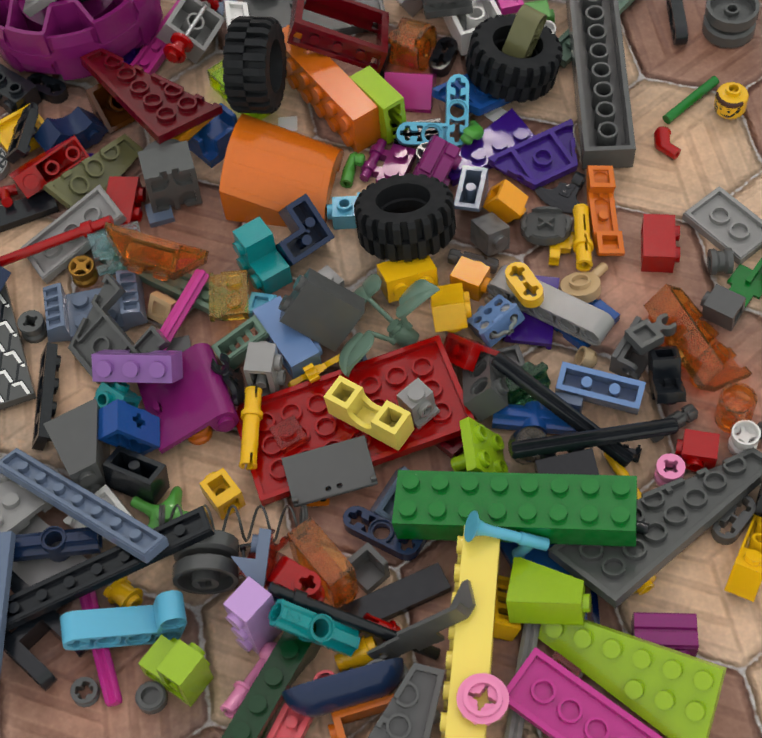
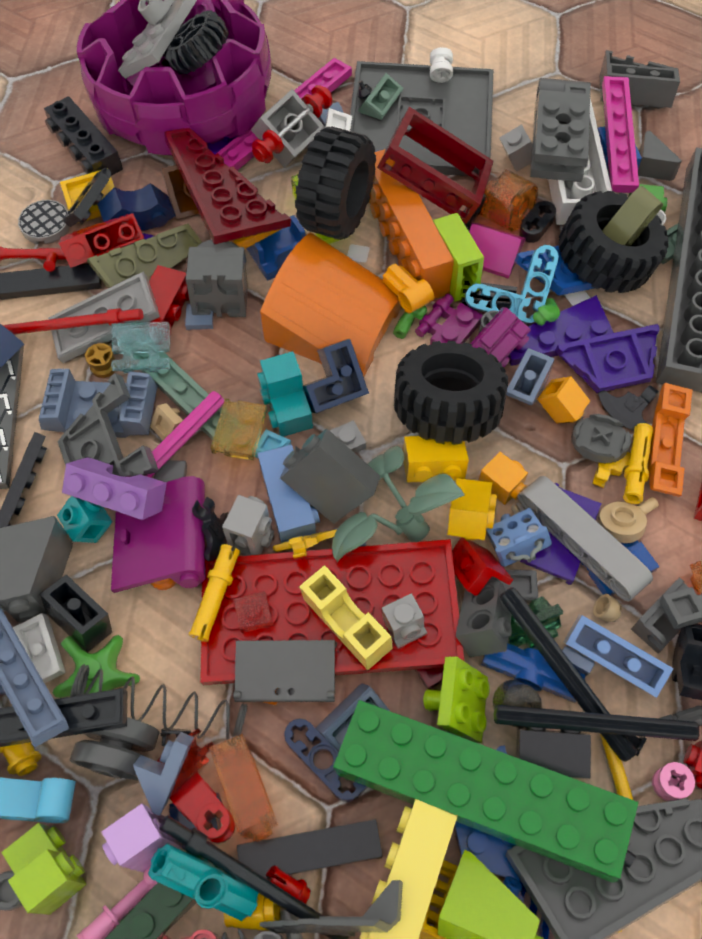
camera: 10 degrees right, 5 degrees up
dark grey wheel [17,310,47,343] -> none
black beam [27,73,69,104] -> none
blue brick [98,399,160,456] -> none
clear orange wedge [104,222,209,281] -> none
yellow brick [199,468,246,520] -> none
sand green slope [211,315,270,370] -> none
medium azure brick [327,192,360,230] -> none
dark grey panel [346,542,390,594] -> none
dark grey axle [448,249,499,274] -> none
medium azure piece [464,510,550,558] -> none
flat silver brick [470,212,510,256] -> none
yellow beam [505,262,544,308] -> none
none -> light orange piece [383,263,434,314]

